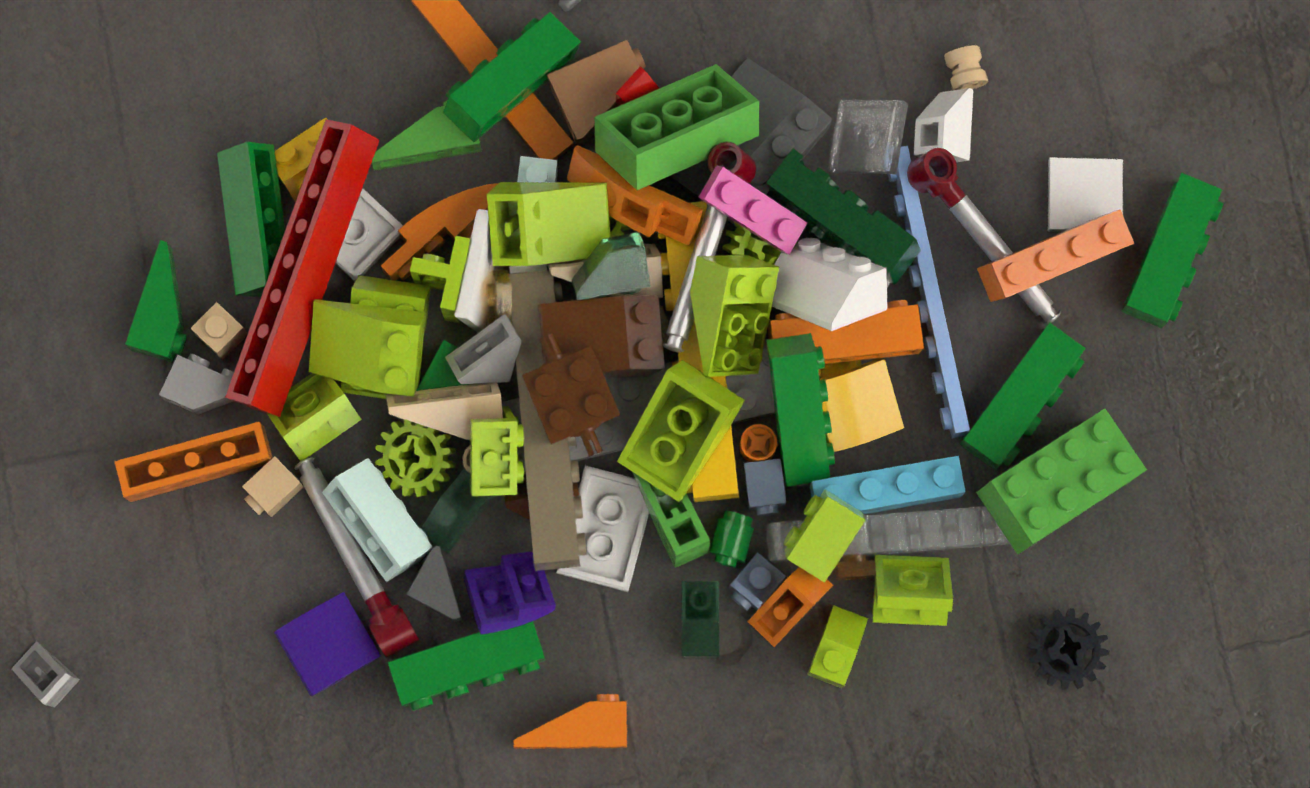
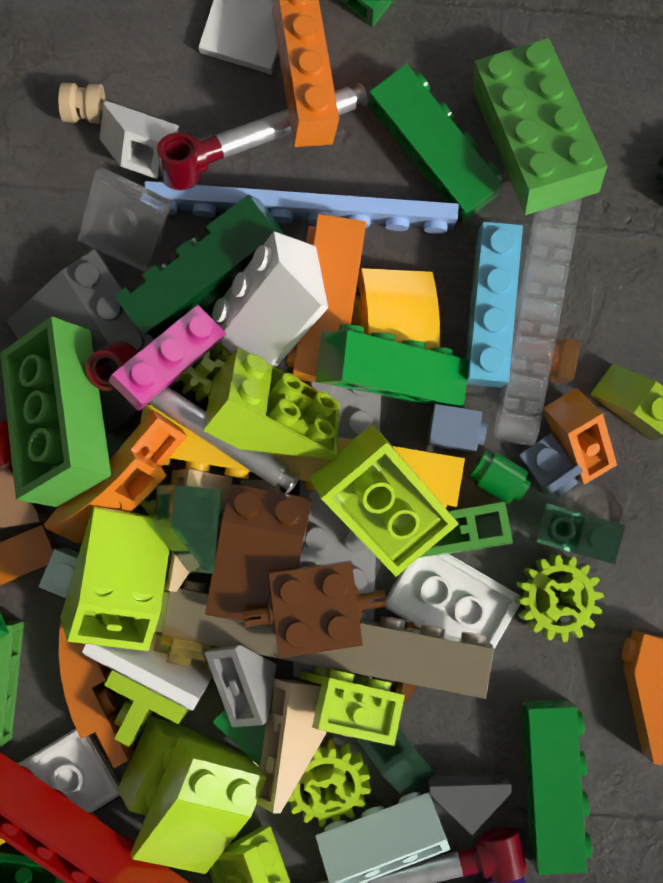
camera: 70 degrees left, 5 degrees up
dark purple slope [464,551,556,635] -> none
orange wheel [739,424,777,463] -> none
lime brick [783,489,866,583] -> none
lime bracket [872,554,953,626] -> none
none -> lime gear [515,554,604,642]

